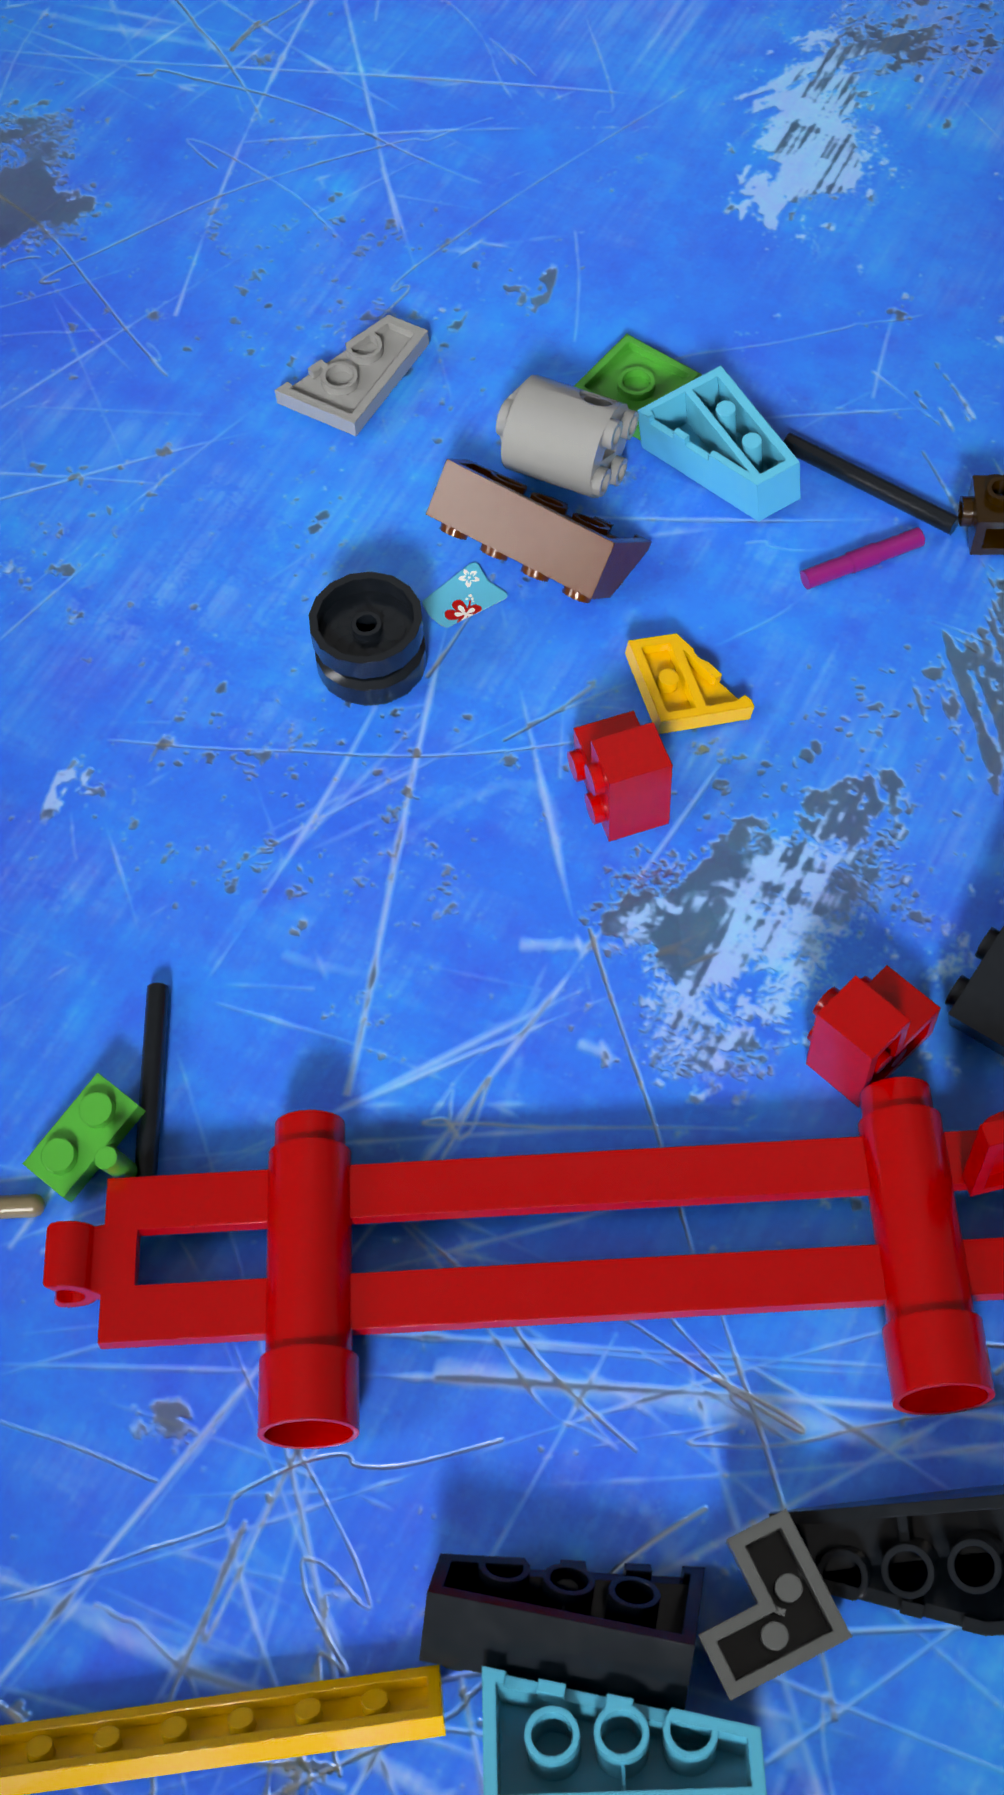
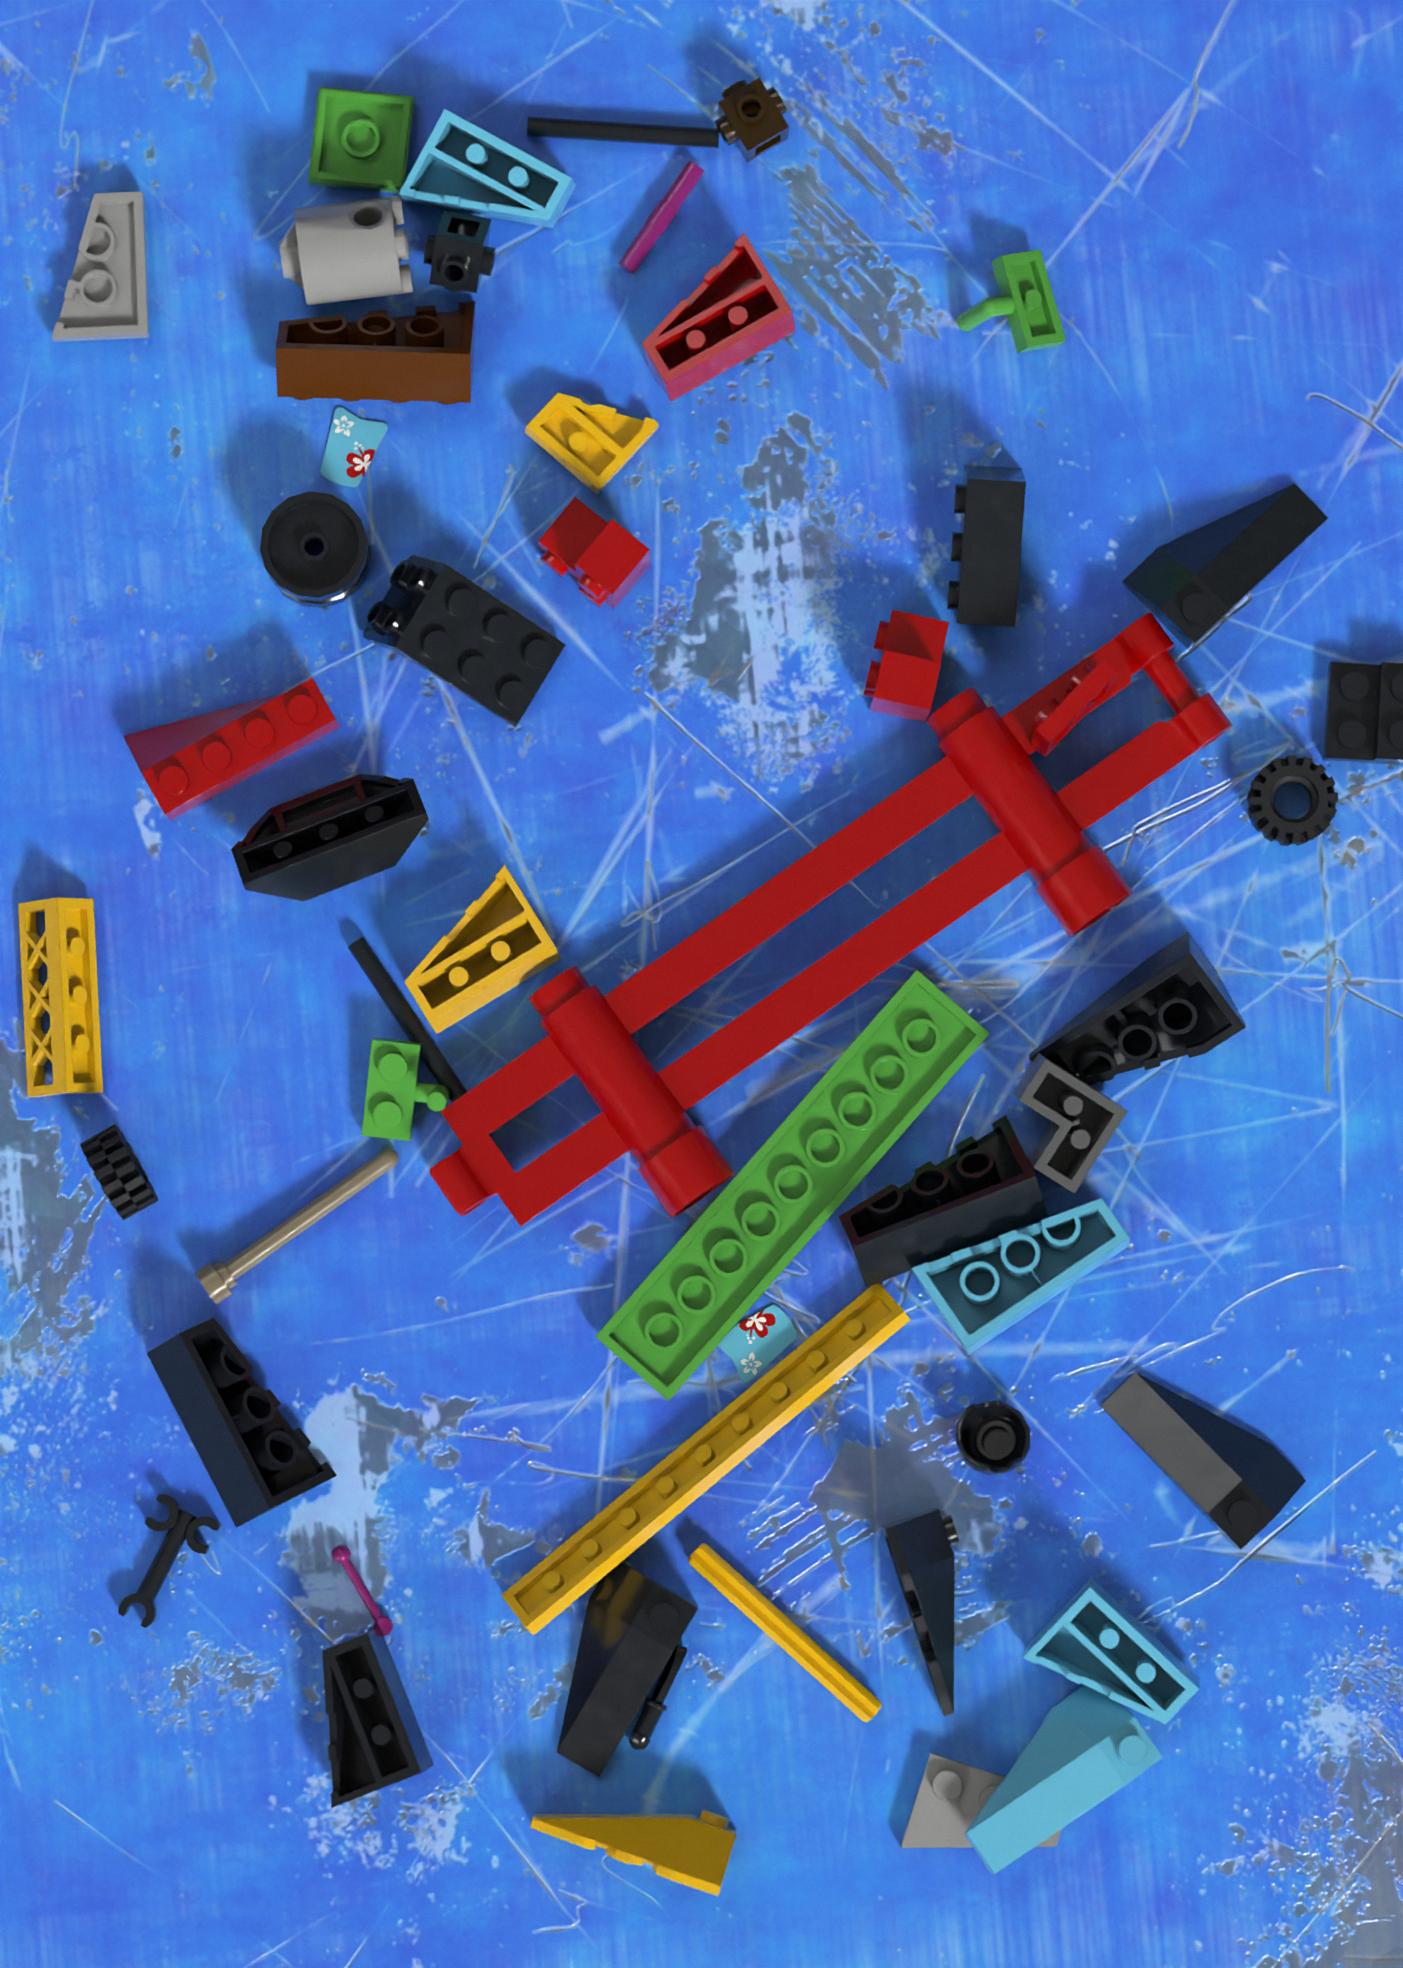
camera: 40 degrees left, 25 degrees up
none -> red wedge [123,678,340,821]
none -> black wedge [231,774,429,901]
none -> black bracket [363,555,566,727]
none -> yellow wedge [404,865,561,1034]
none -> black brick [424,210,496,293]
none -> bright green plate [595,970,990,1401]
none -> red wedge [642,233,796,402]
none -> medium azure sticker [717,1304,798,1384]

